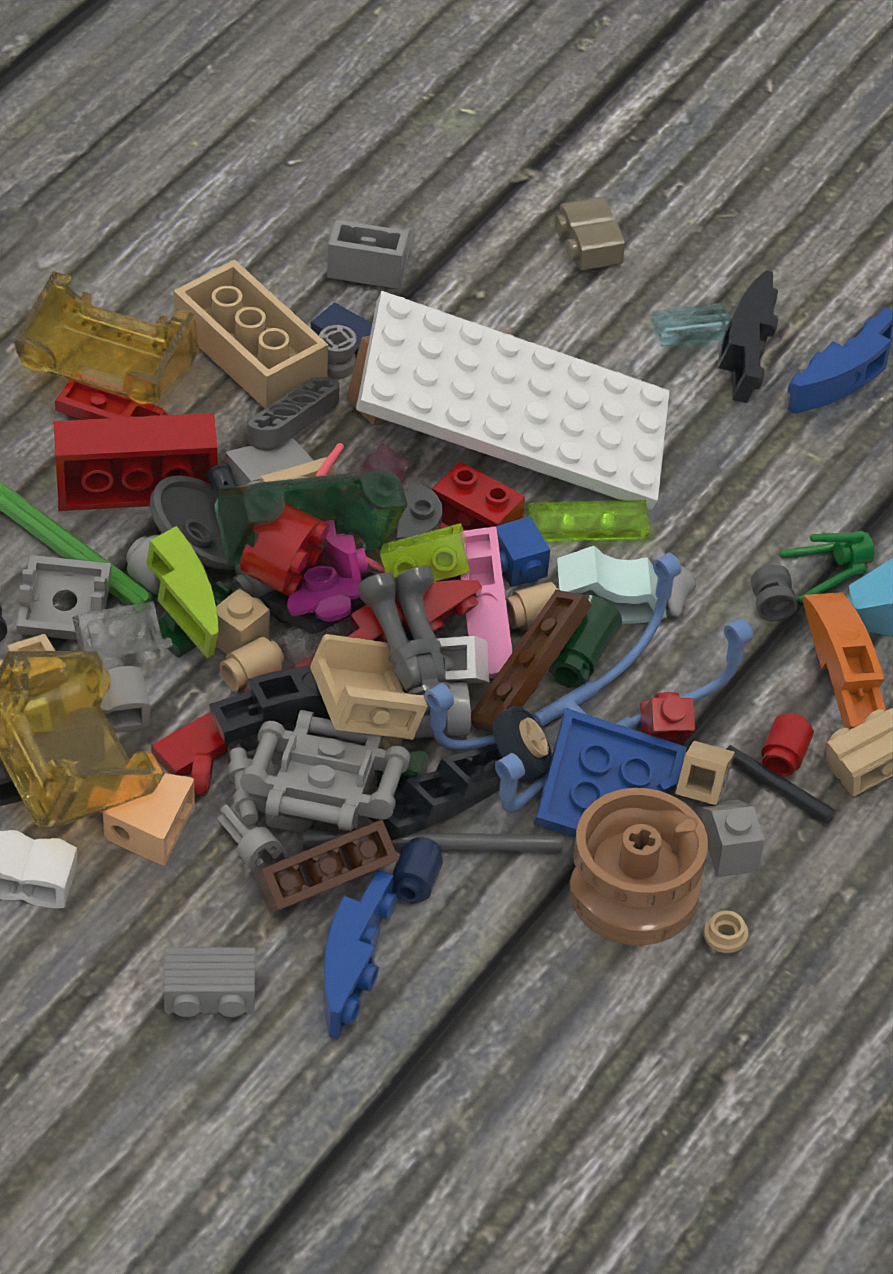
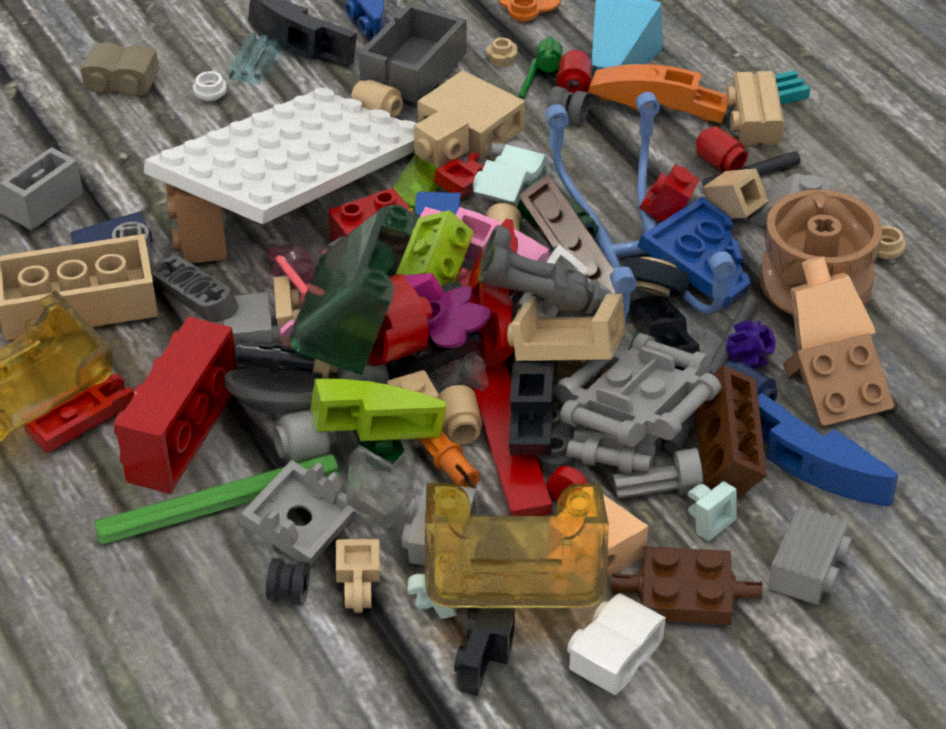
camera: 60 degrees left, 5 degrees down
none -> white plate [193,71,227,102]
none -> tan brick [351,79,403,118]
none -> dark grey piece [359,3,467,104]
none -> tan brick [414,108,469,169]
none -> tan panel [418,70,525,161]
none -> orange axle [418,431,481,488]
none -> red plate [433,152,484,198]
none -> tan plate [486,38,518,67]
none -> red brick [557,50,592,93]
none -> reddish brown plate [612,546,763,625]
none -> light aqua tile [688,481,737,542]
none -> dark purple gear [726,319,776,368]
none -> medium nougat bracket [783,333,894,428]
none -> light nougat torso [791,256,876,350]

